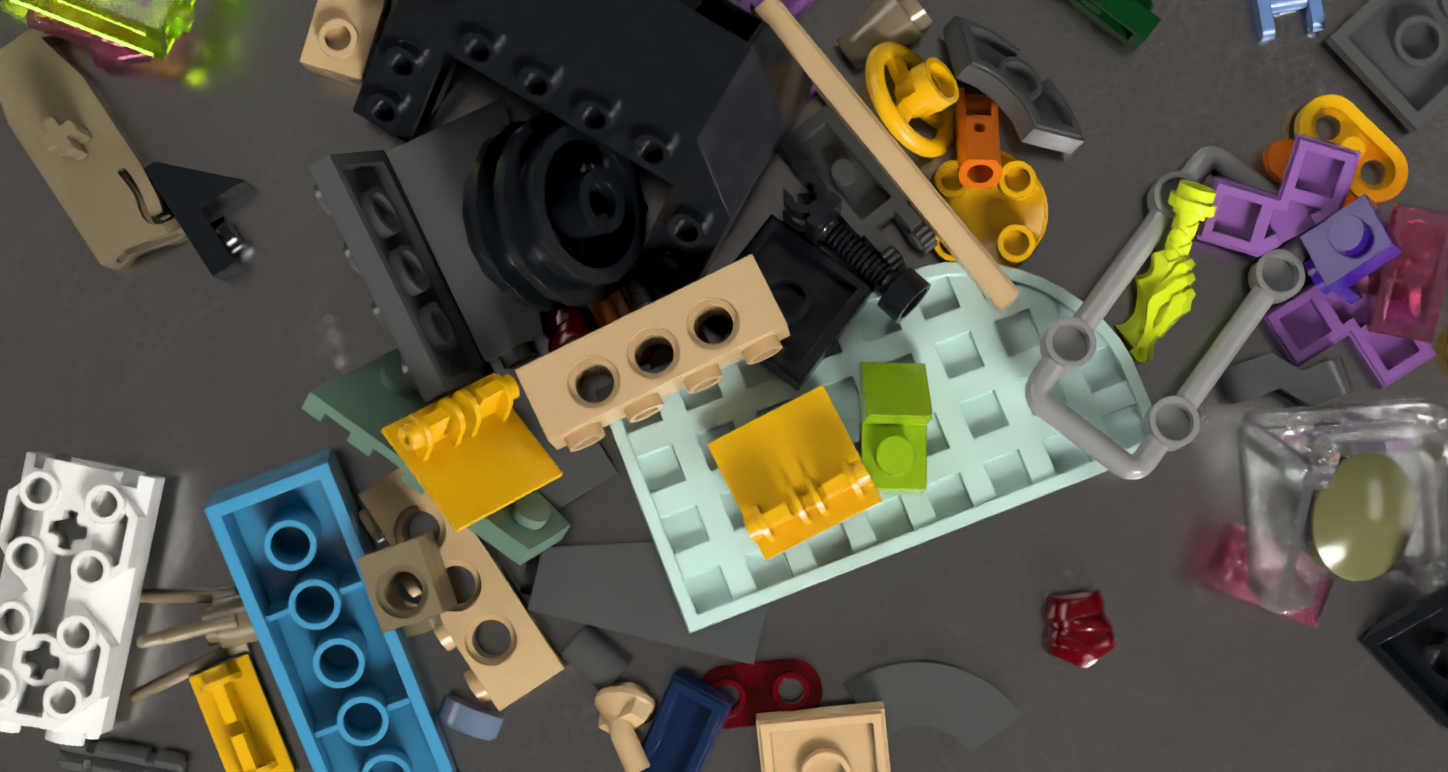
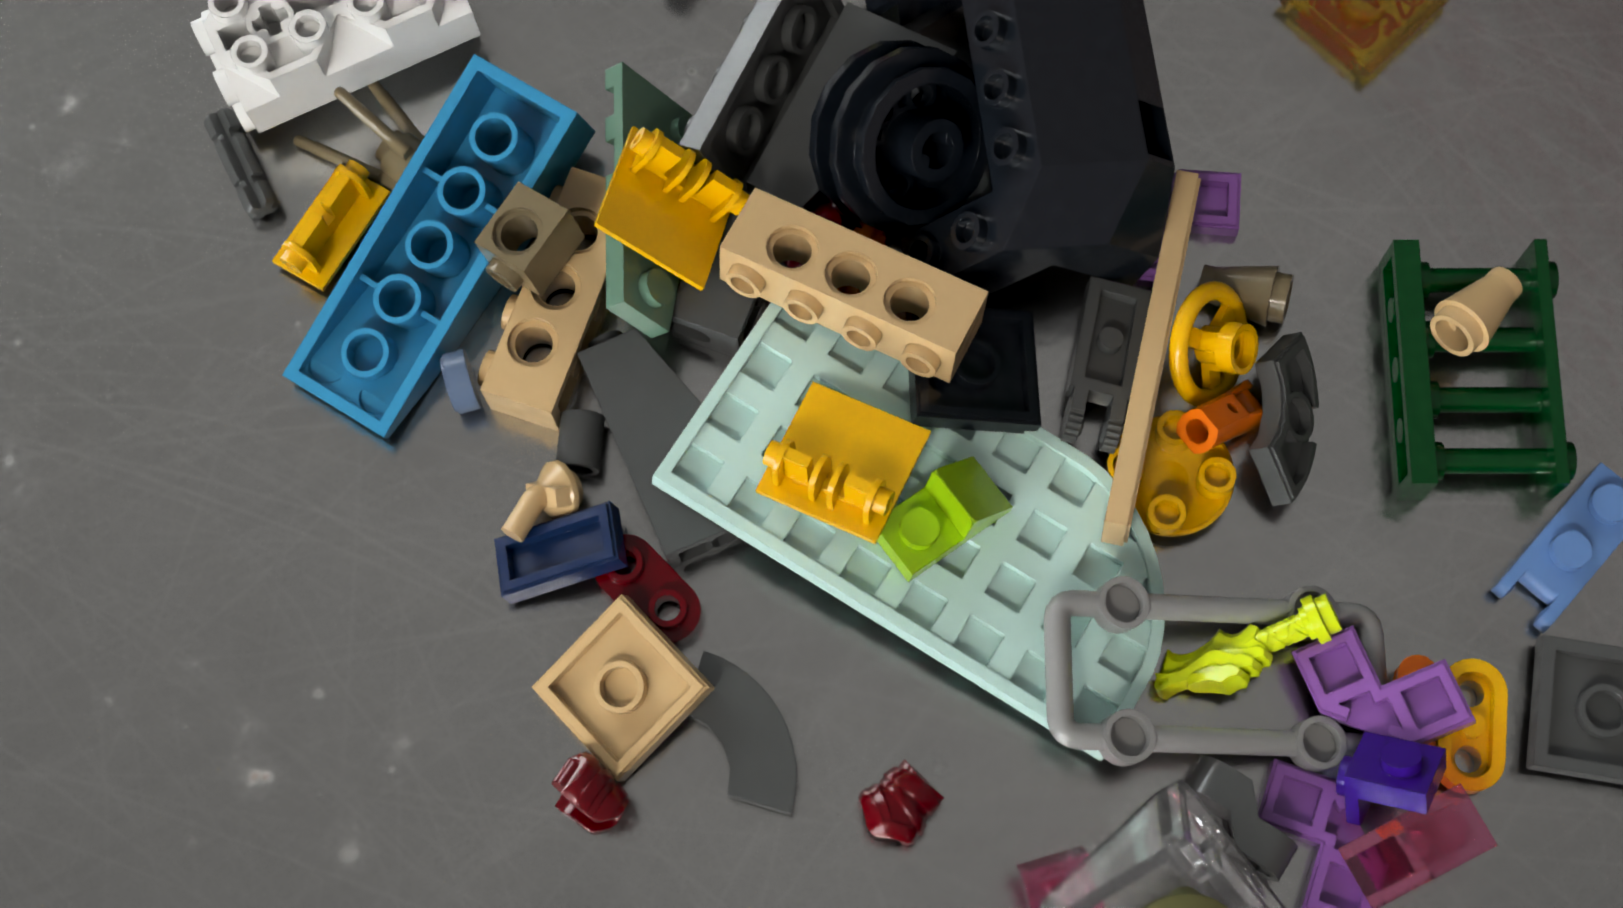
camera: 60 degrees right, 15 degrees down
black bar [782,172,931,323] -> none

